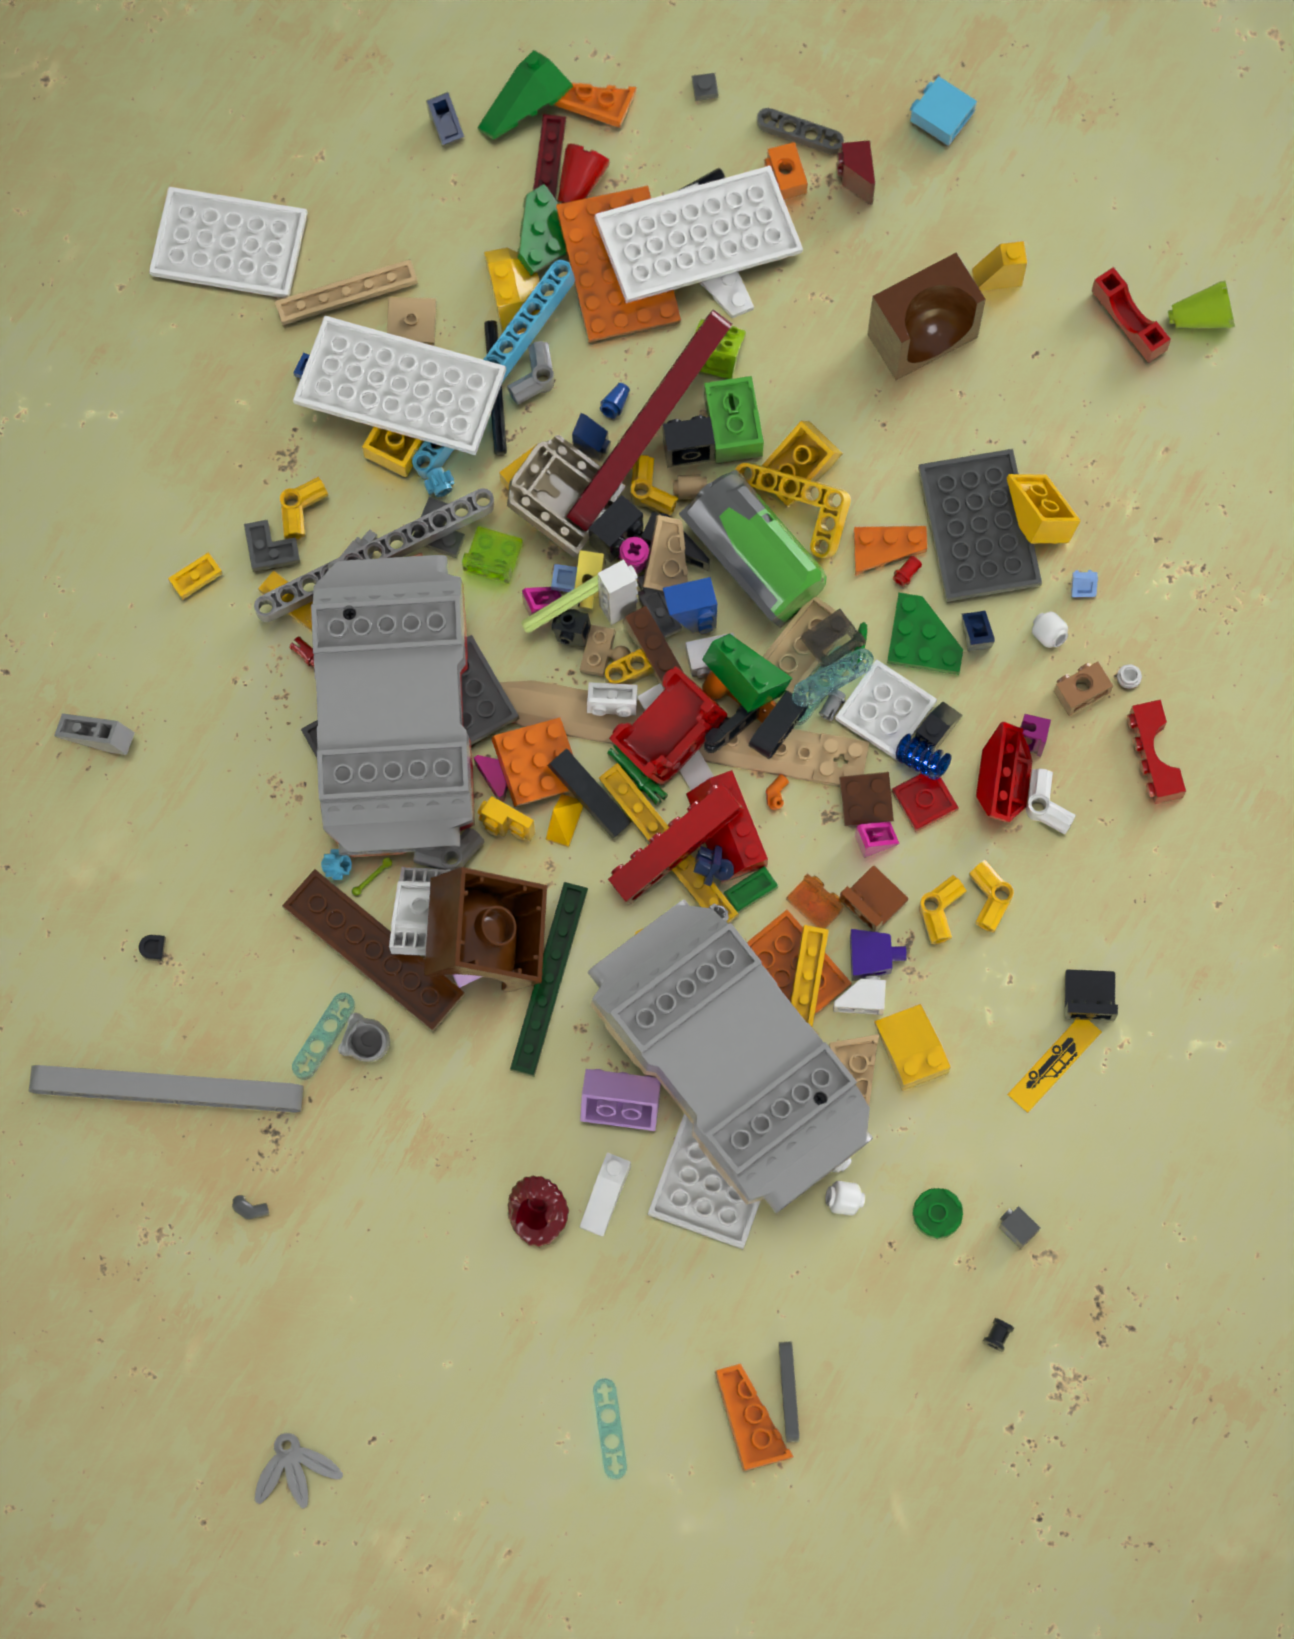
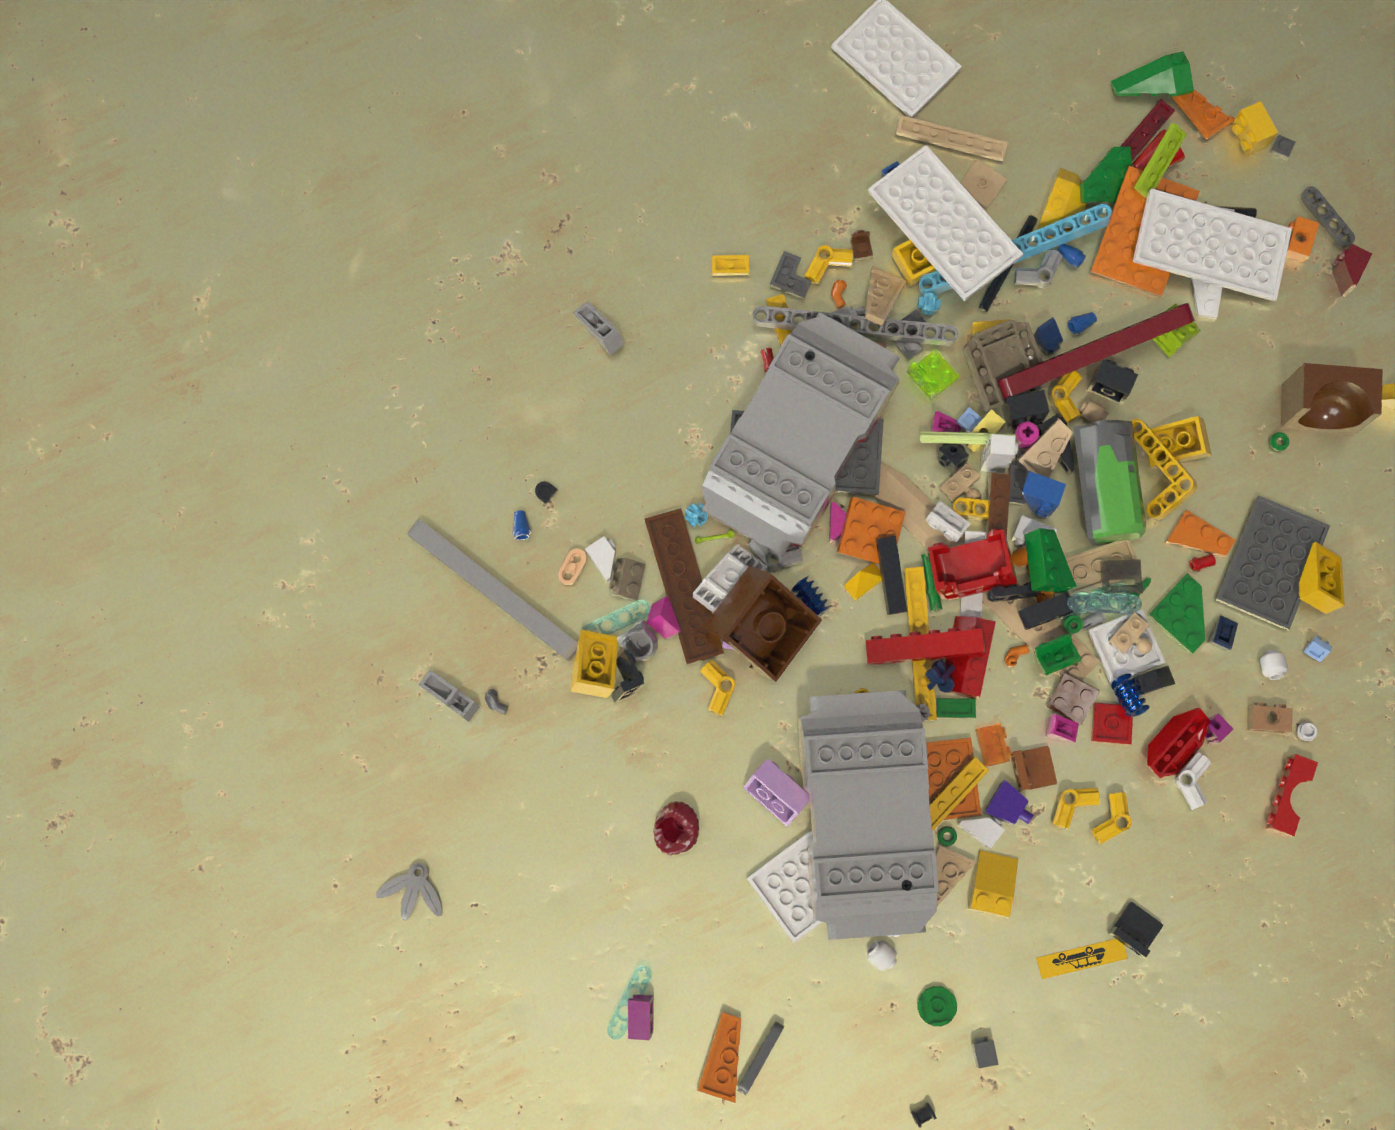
camera: 35 degrees right, 5 degrees up
dark blue slope [426,92,464,145] -> none
yellow plate [477,796,535,841] -> none
dark green tile [510,882,588,1077] -> none
white slope [580,1153,631,1237] -> none
bright green piece [704,376,764,464] -> none
none -> light grey slope [419,670,480,722]
none -> blue cone [512,510,531,540]
none -> light nougat plate [558,549,587,585]
none -> yellow slope [570,629,618,698]
none -> white slope [585,536,616,583]
none -> dark tan bracket [609,558,646,601]
none -> black bracket [612,649,644,703]
none -> magenta hinge [628,995,653,1040]
none -> dark pink slope [647,596,681,639]
none -> yellow piece [700,659,735,716]
none -> clear blue piece [791,575,832,616]
none -> orange arm [831,280,847,309]
none -> reddish brown bracket [850,230,873,261]
none -> tan wing [865,266,907,326]
none -> green plate [937,826,957,846]
none -> green bracket [1035,633,1081,676]
none -> blue cone [1057,243,1086,268]
none -> green plate [1063,614,1083,634]
none -> tan plate [1109,612,1152,655]
none -> lime plate [1134,123,1187,198]
none -> yellow brick [1231,101,1278,156]
none -> green plate [1270,432,1289,451]

